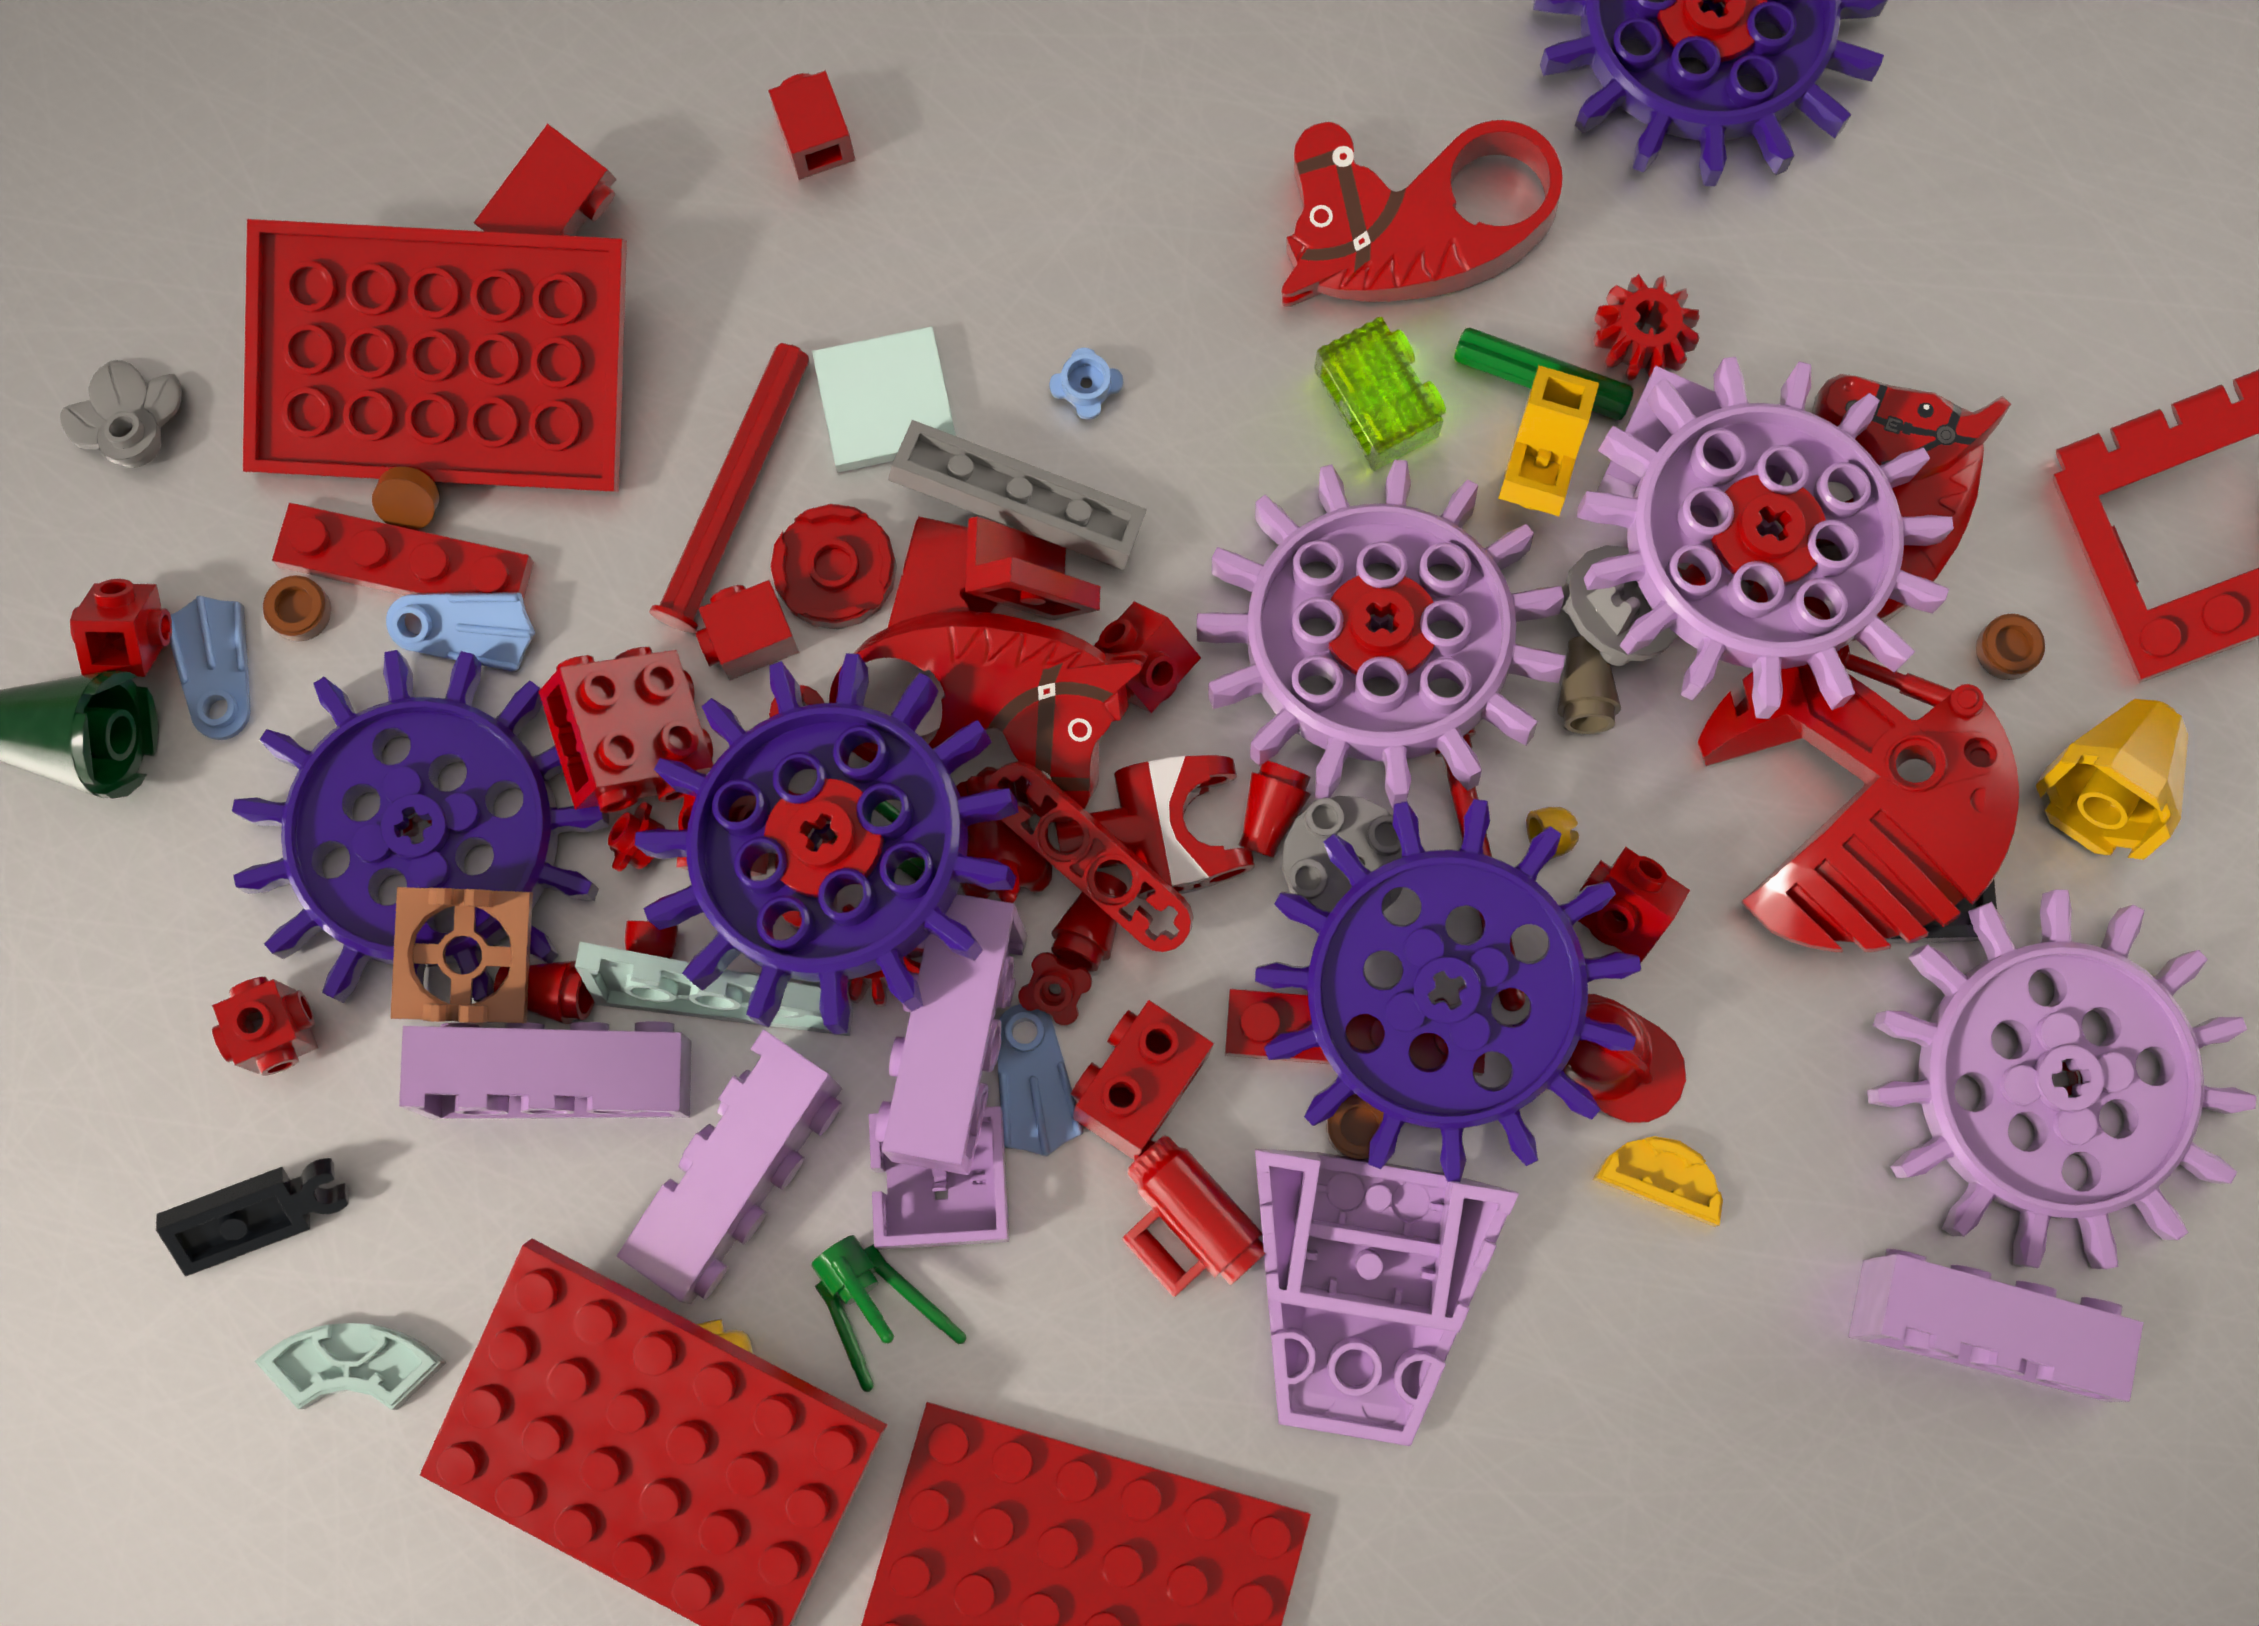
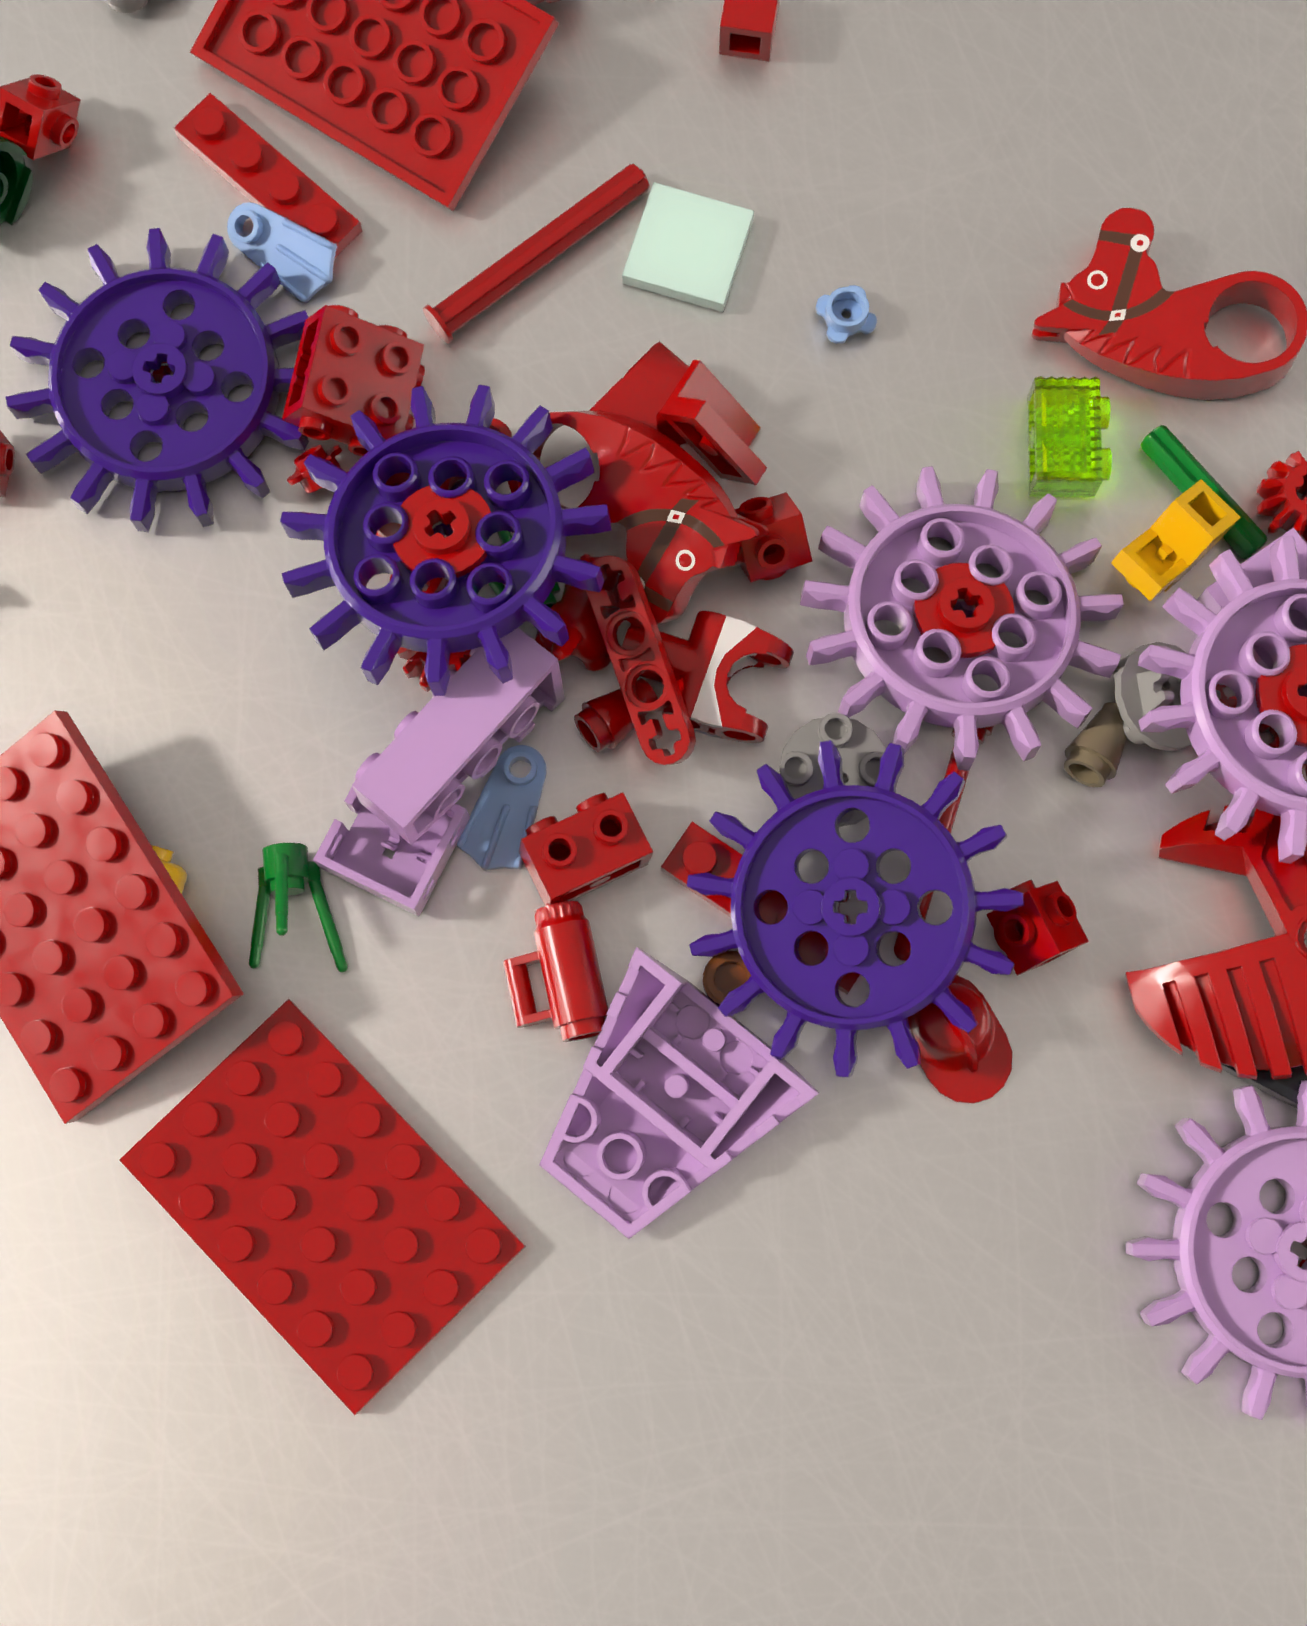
camera: 30 degrees right, 0 degrees up
light blue piece [170,595,250,740] -> none
dark orange tile [263,575,331,642] -> none
dark orange tile [372,467,439,530] -> none
nougat piece [391,887,533,1023] -> none
lavender wedge [399,1021,691,1119] -> none
red cone [494,960,595,1025] -> none
light aqua wing [575,942,854,1036] -> none
lavender wedge [617,1029,842,1304] -> none
red hinge [624,921,678,959] -> none
red brick [695,580,800,680] -> none
red tile [770,504,897,629] -> none
light grey hinge [888,420,1147,570] -> none
red plate [1018,952,1092,1025] -> none
red cone [1238,761,1311,858] -> none
yellow hinge [1526,807,1579,859] -> none
yellow tile [1593,1136,1723,1227] -> none
lavender wedge [1848,1249,2144,1402] -> none

